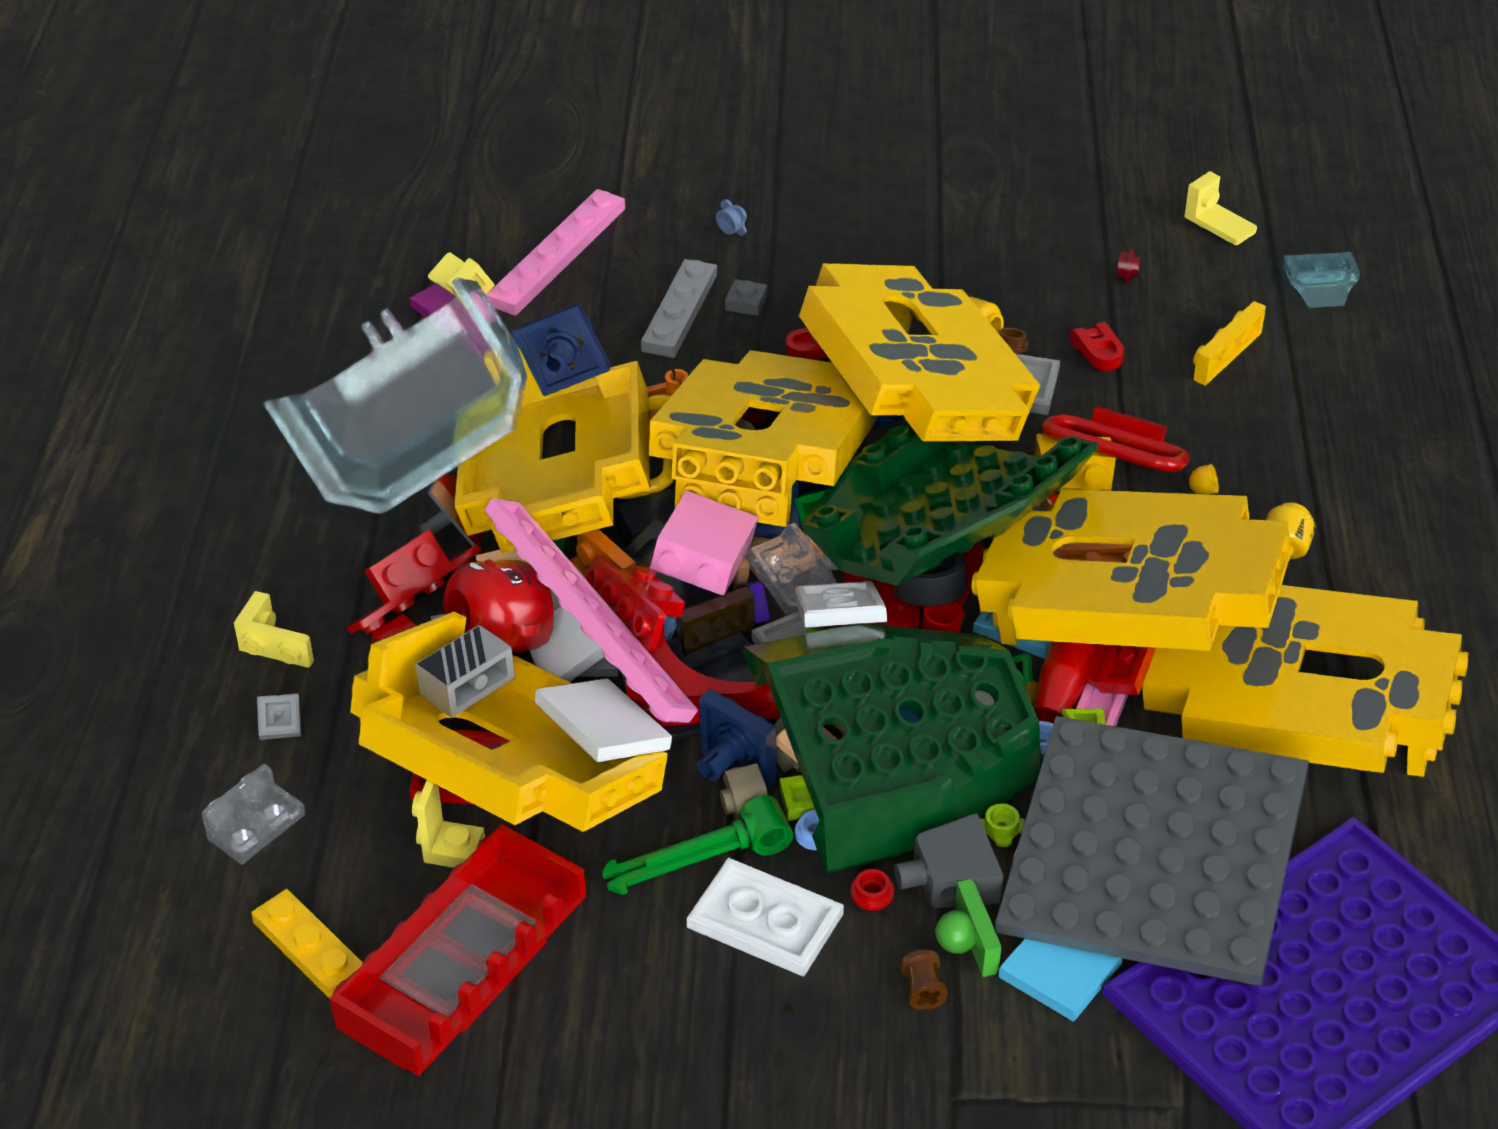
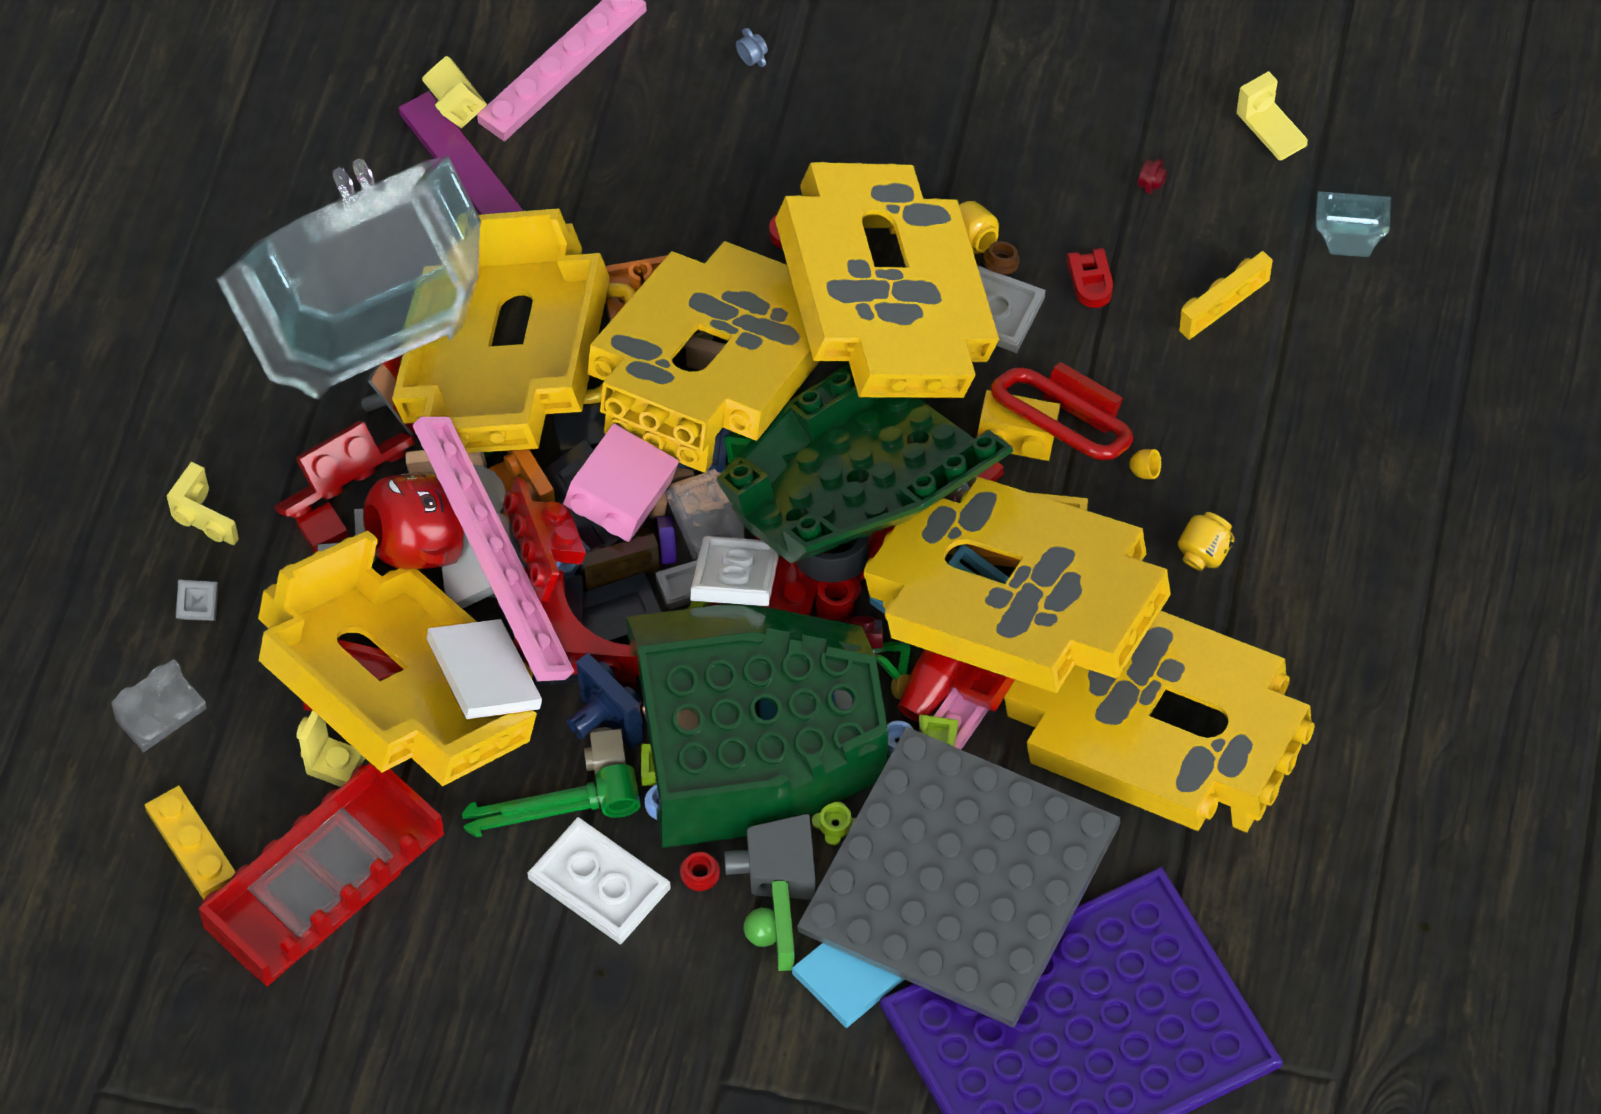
camera: 10 degrees right, 15 degrees up
light grey brick [415,625,515,718] -> none
dark blue plate [511,301,611,396] -> none
light grey plate [641,259,717,358] -> none
dark grey plate [725,279,767,316] -> none
reddish brown bush [900,949,948,1010] -> none

